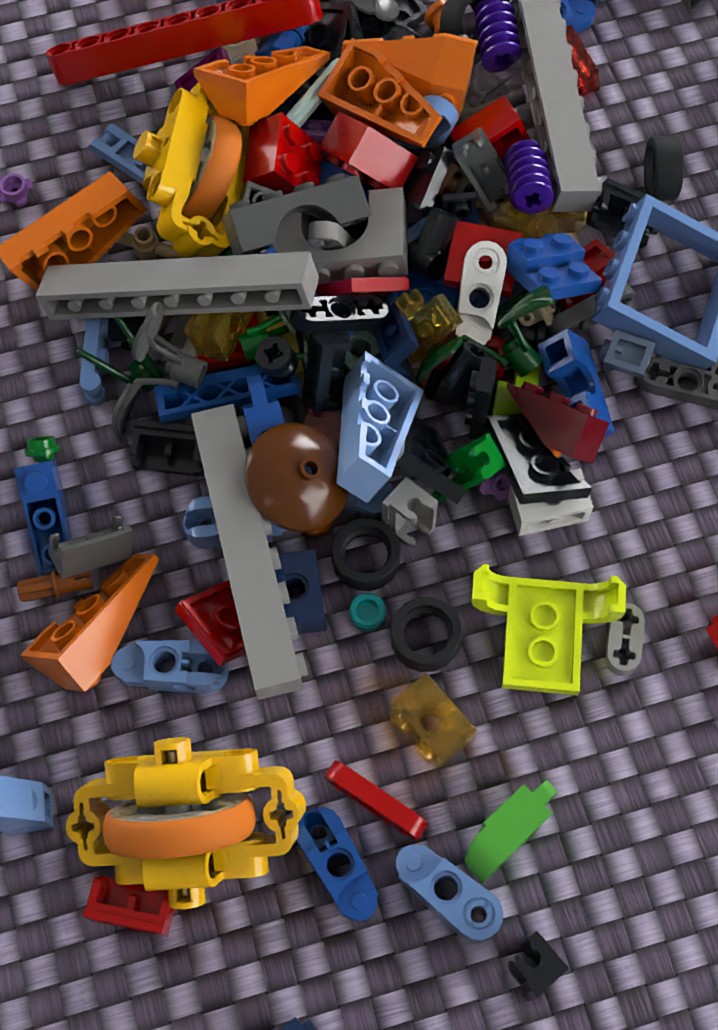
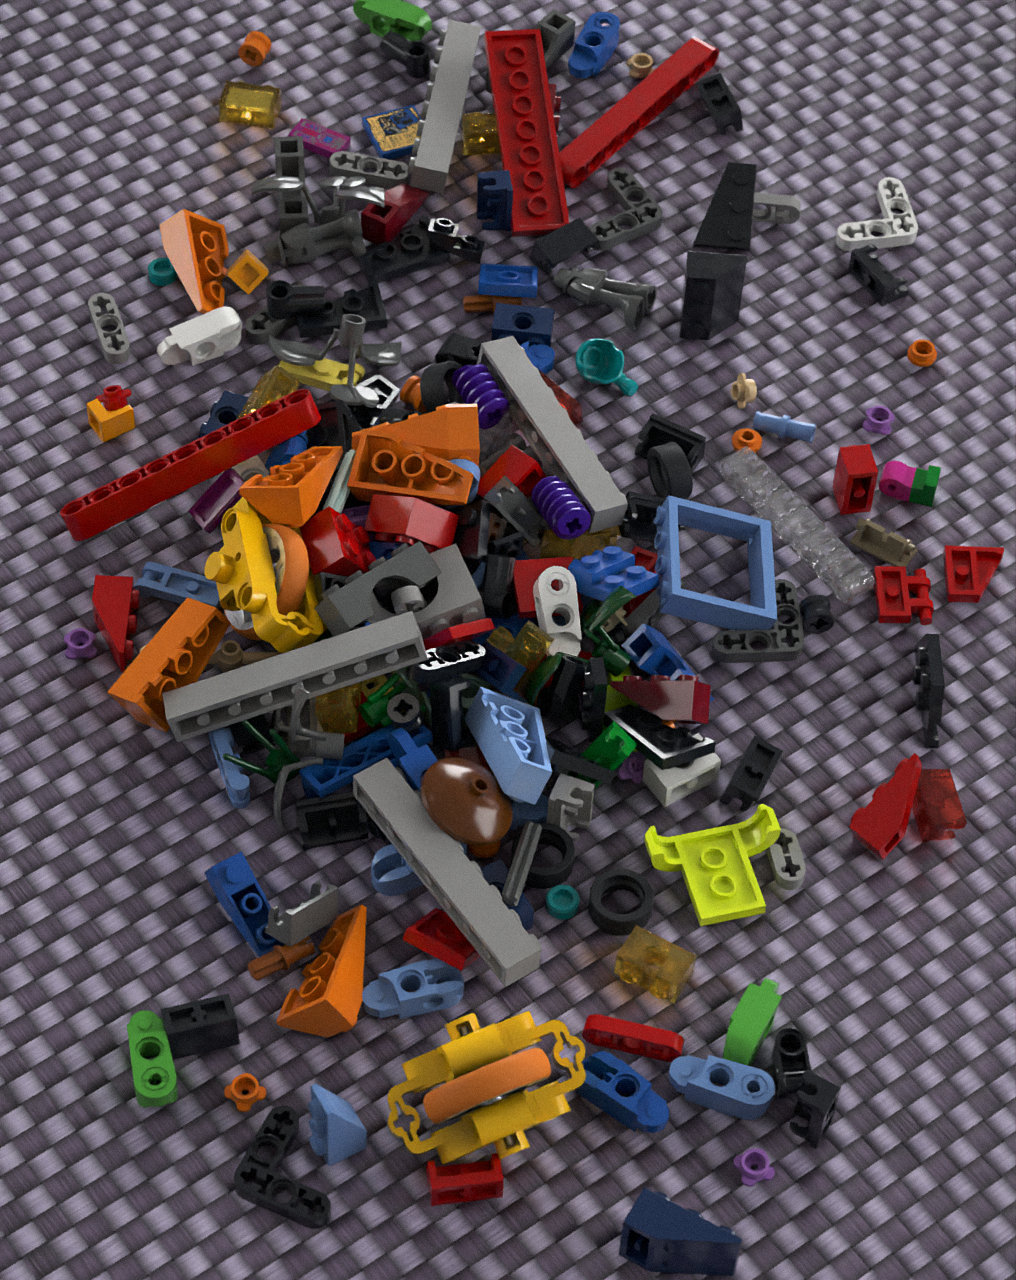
camera: 25 degrees left, 15 degrees down
green plate [24,435,61,462] -> none
sand blue bracket [599,330,656,379] -> none
none -> red slope [92,575,140,672]
none -> dark grey axle [501,821,542,907]
none -> teal hair [575,338,638,396]
none -> black hinge [635,413,706,474]
none -> black hinge [719,735,783,811]
none -> medium lavender plate [733,1149,775,1187]
none -> black piece [771,1027,813,1098]

